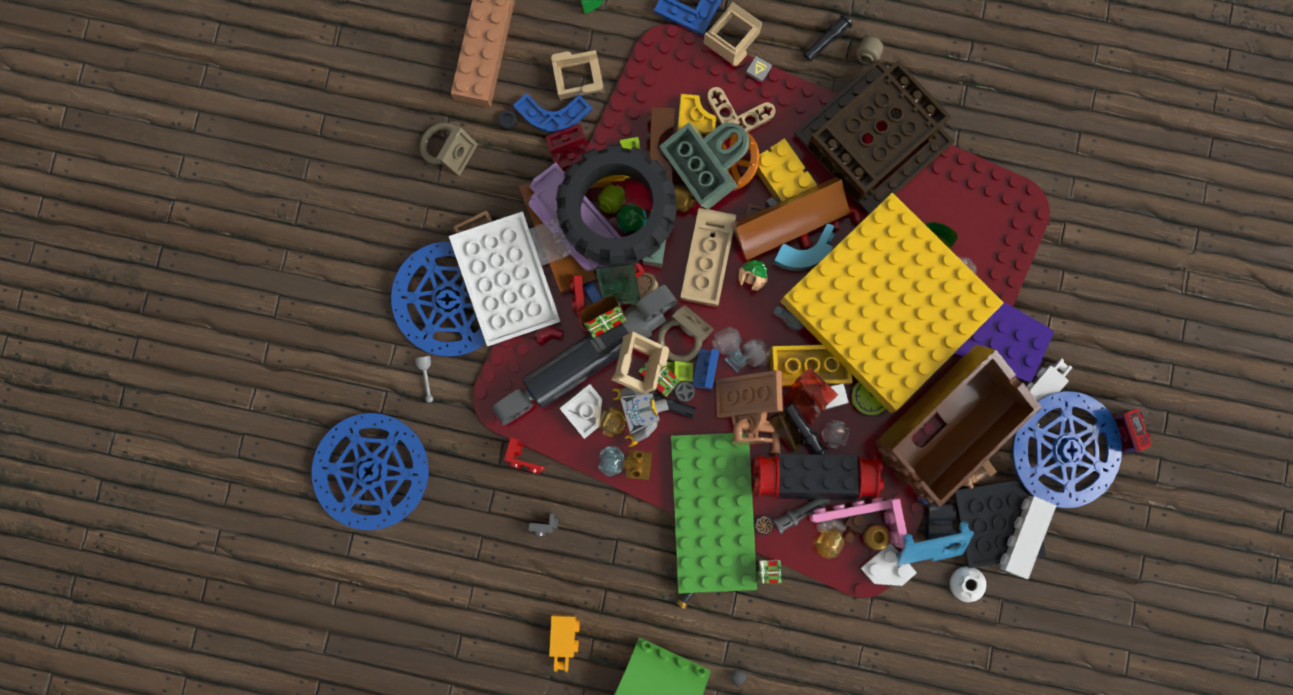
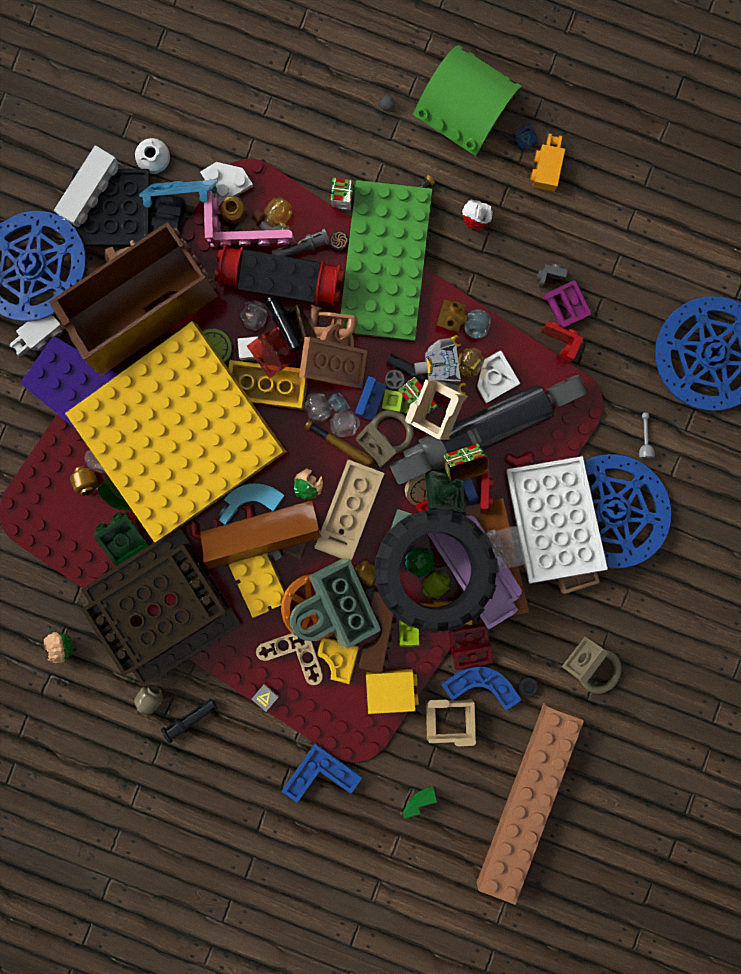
camera: 170 degrees left, 5 degrees up
tan piece [704,2,762,66] -> none
clear light blue plate [773,305,804,331] -> none
none -> light nougat piece [44,632,75,663]
none -> pearl gold head [70,466,99,497]
none -> dark green plate [94,511,149,567]
none -> pearl gold piece [304,419,374,467]
none -> yellow brick [366,669,419,714]
none -> white piece [462,200,493,231]
none -> clear blue tile [513,124,539,151]
none -> magenta plate [543,280,591,328]

